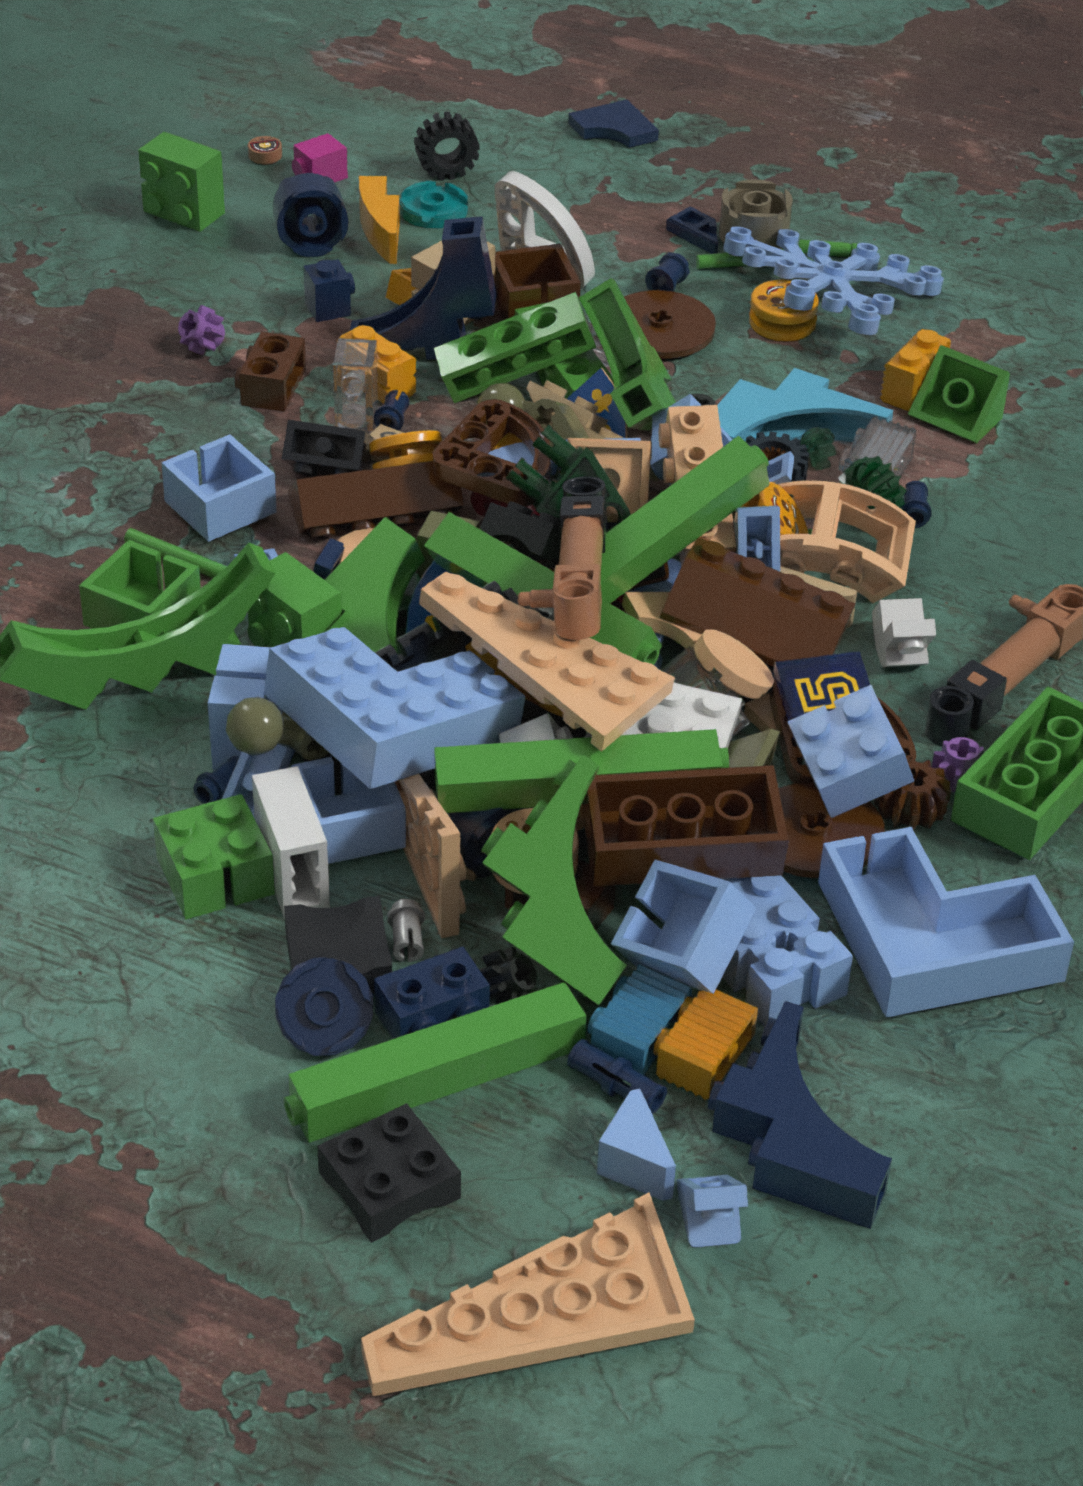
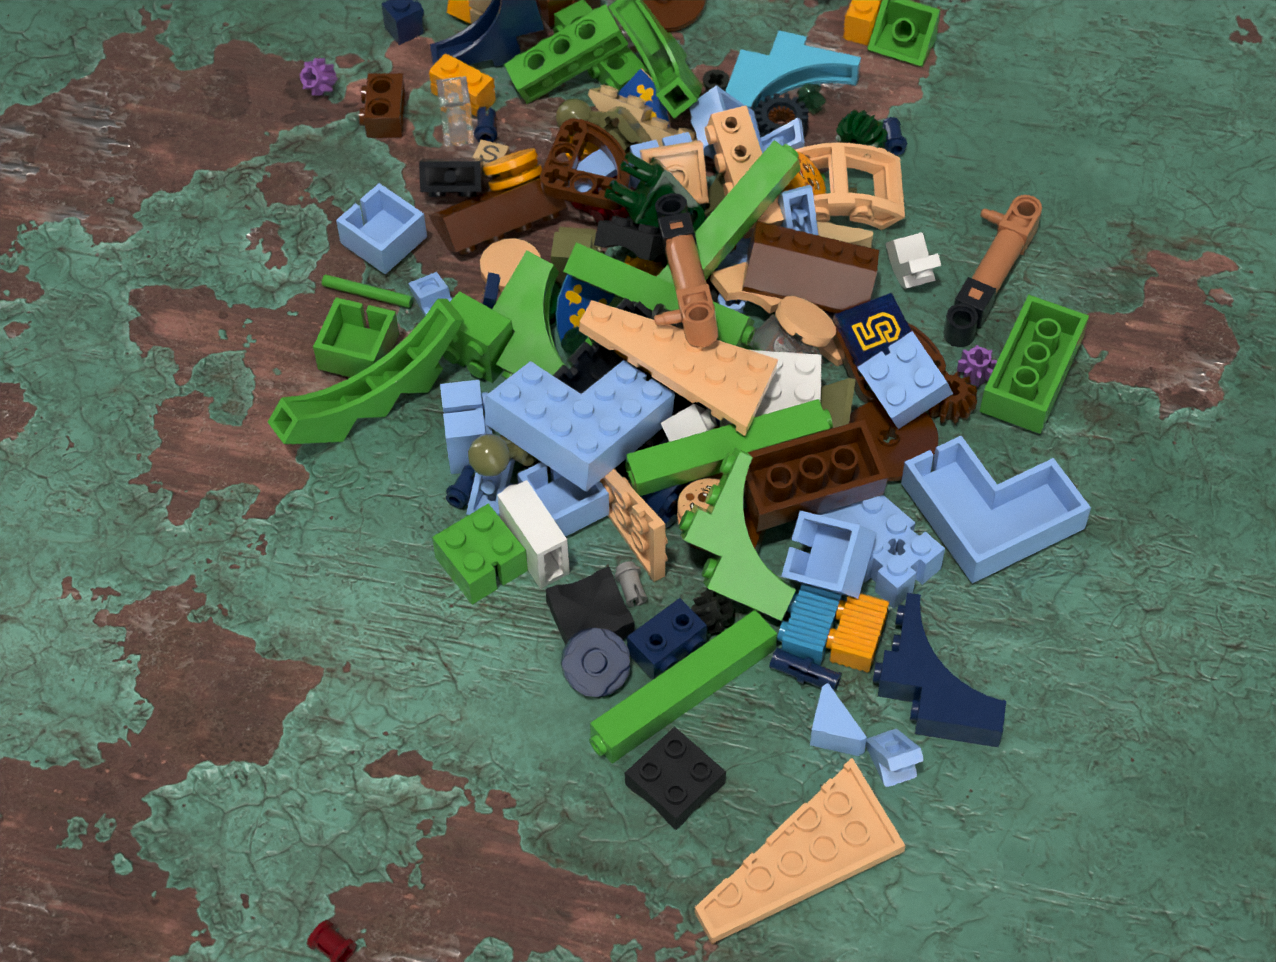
camera: 10 degrees left, 15 degrees up
clear brick [839,416,916,475] -> none

